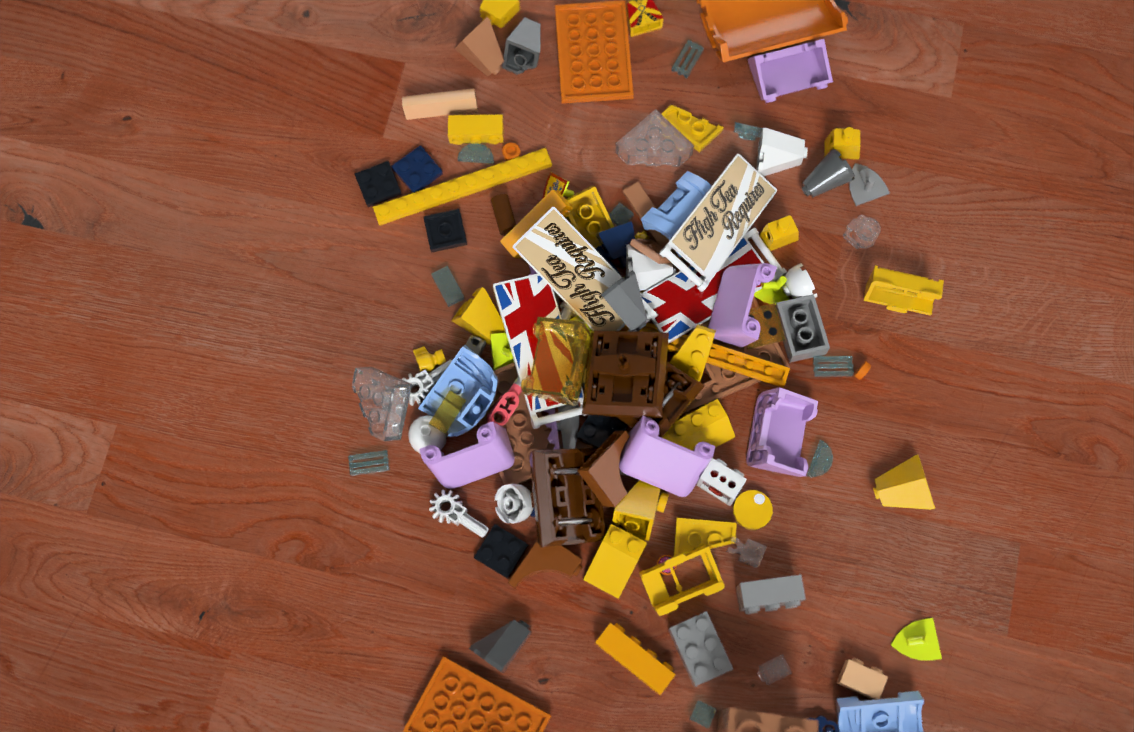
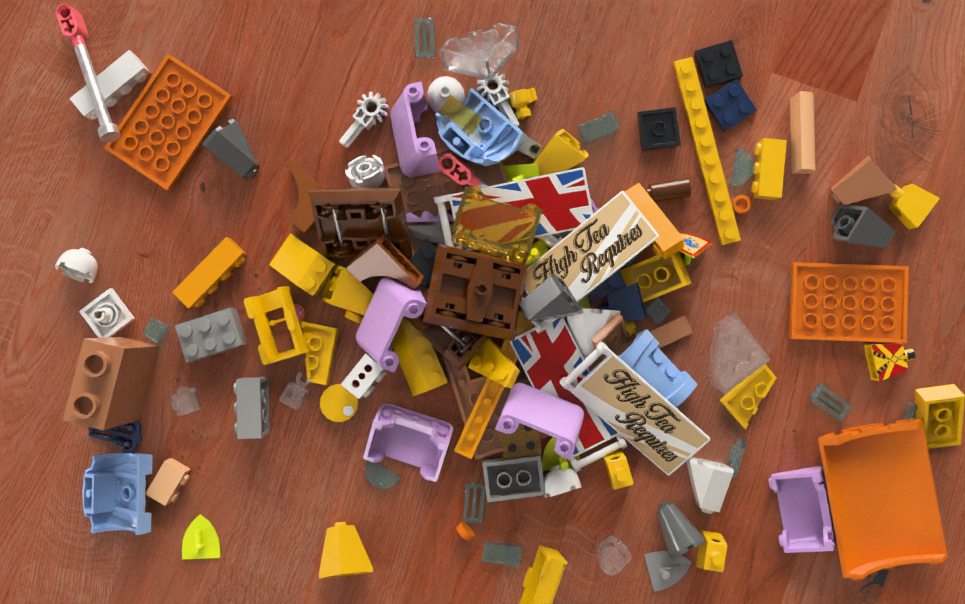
camera: 95 degrees right, 15 degrees up
black plate [474,524,528,579] -> none
none -> clear light blue tile [482,541,522,567]

